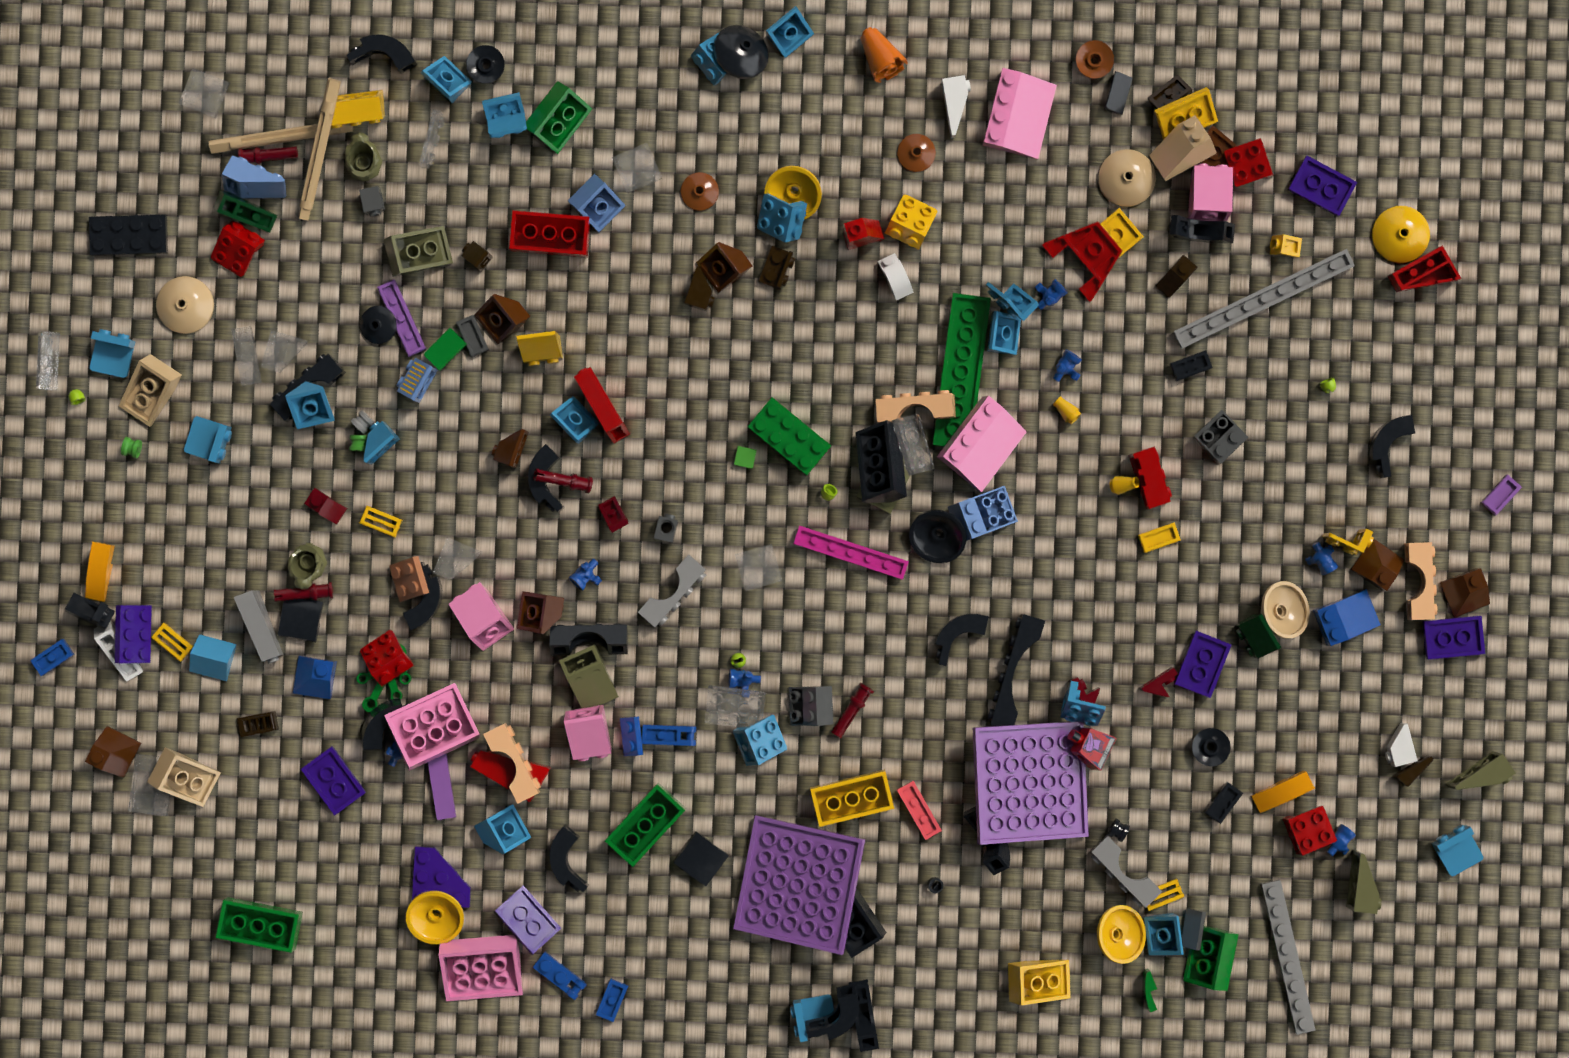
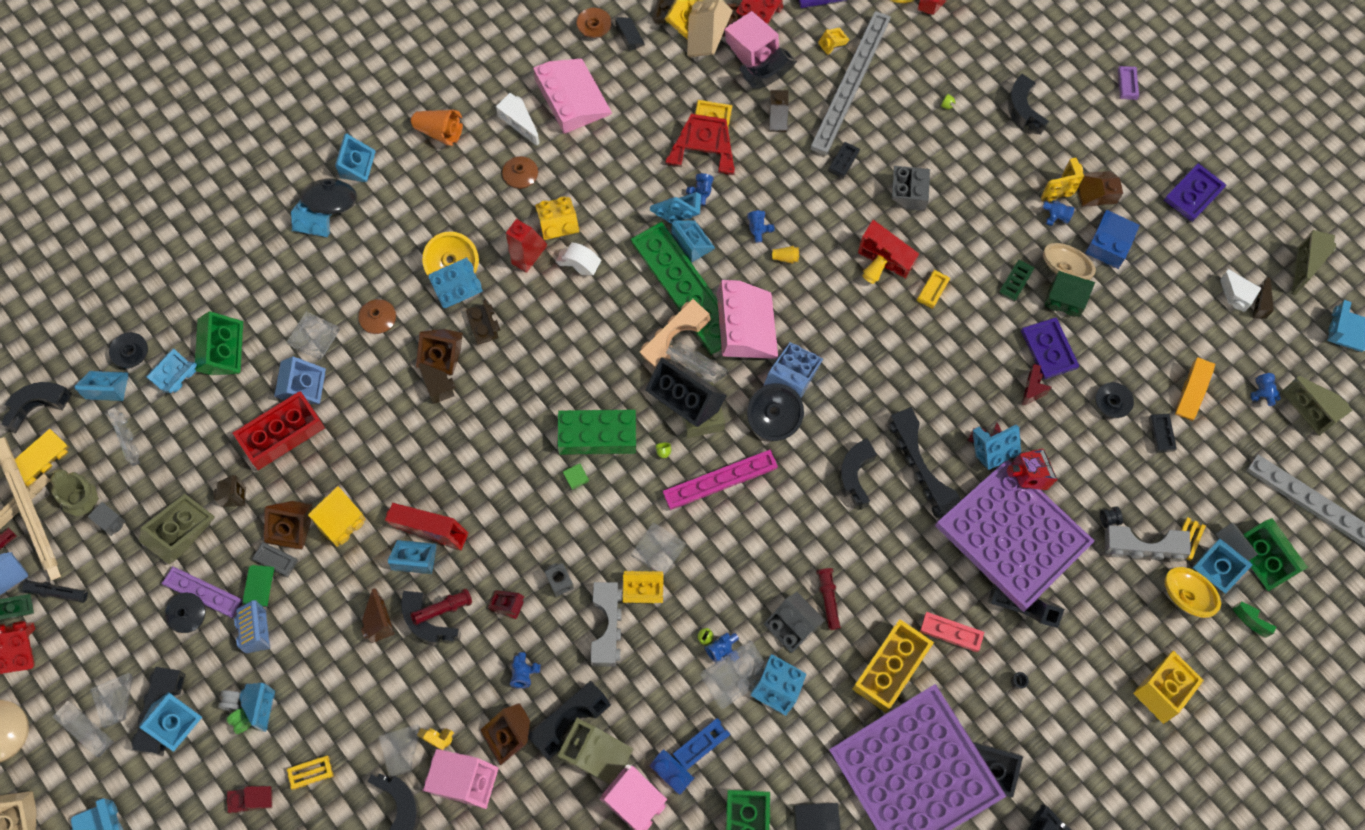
camera: 50 degrees left, 20 degrees down
nougat plate [389,556,429,602] -> none
tan dish [1098,149,1156,207] -> none
red bracket [1282,806,1337,856] -> none
light nougat arch [1404,542,1437,620] -> none
reddish brown slope [1440,568,1490,618] -> none
none -> black pin [23,580,88,603]
none -> yellow bracket [417,728,454,750]
none -> yellow bracket [623,571,663,603]
none -> dark green slope [999,260,1034,302]

